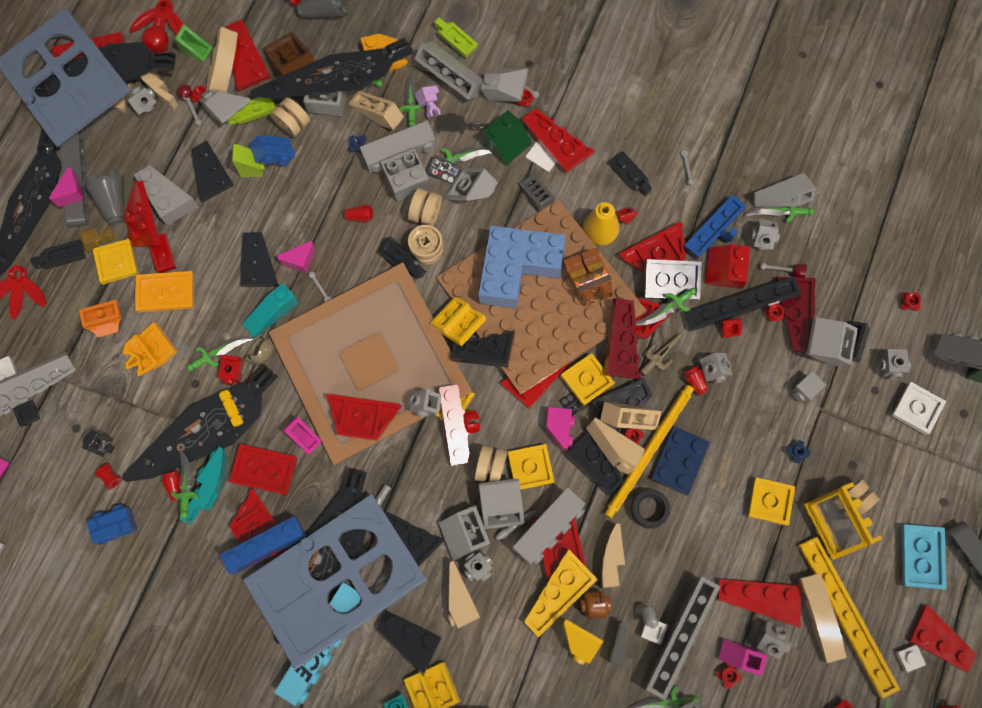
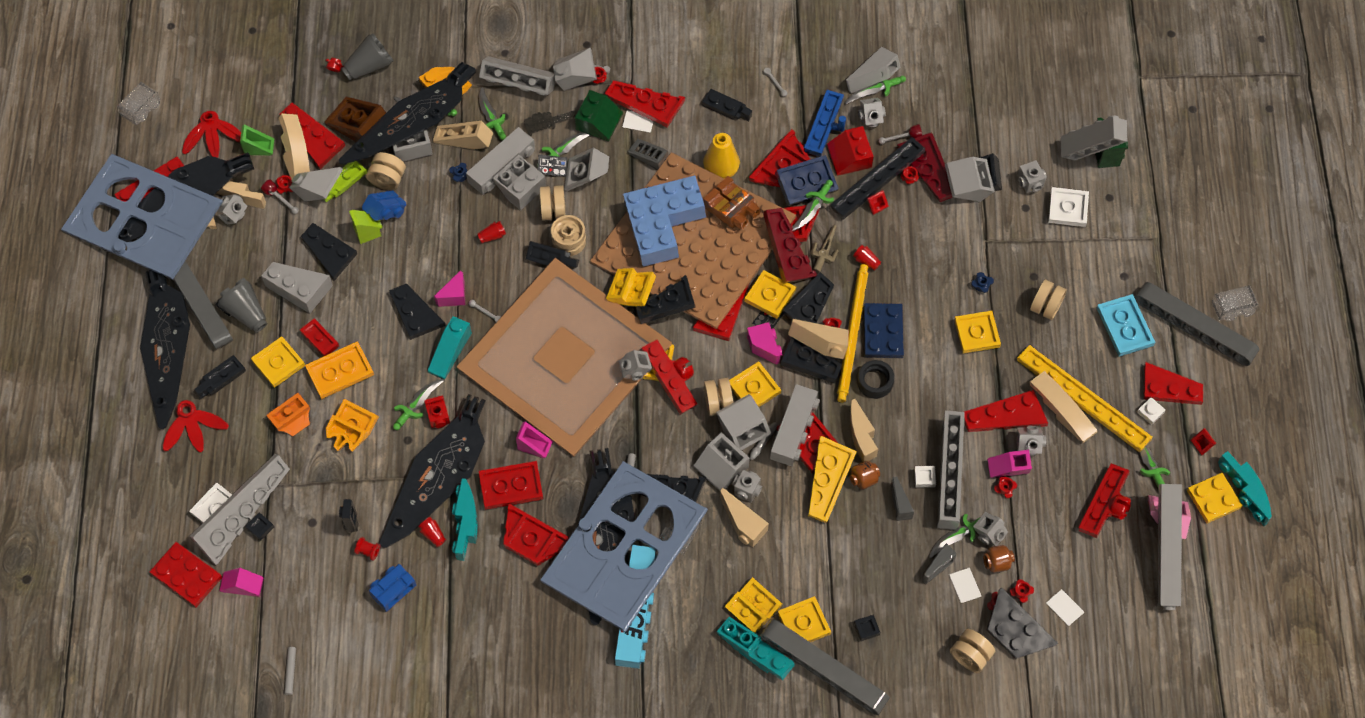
camera: 25 degrees left, 10 degrees down
dark pink slope [49,167,84,207] -> none
clear yellow piece [80,228,116,254] -> none
red wing [124,181,160,247] -> none
red hair [141,26,169,53] -> none
piece [171,451,199,519] -> none
yellow axle [219,390,243,427] -> none
blue brick [220,516,307,575] -> none
dark tan hair [245,336,273,365] -> none
red wing [327,394,402,441] -> none
black wing [377,611,441,676] -> none
lavender piece [415,86,441,119] -> none
lime hinge [434,17,478,59] -> none
yellow slope [562,620,603,665] -> none
tan slope [600,402,661,430] -> none
red slope [616,207,637,225] -> none
light grey arm [636,604,659,628] -> none
light grey brick [700,353,733,384] -> none
light grey brick [791,371,826,404] -> none
window [804,482,882,560] -> none
red plate [901,292,921,311] -> none

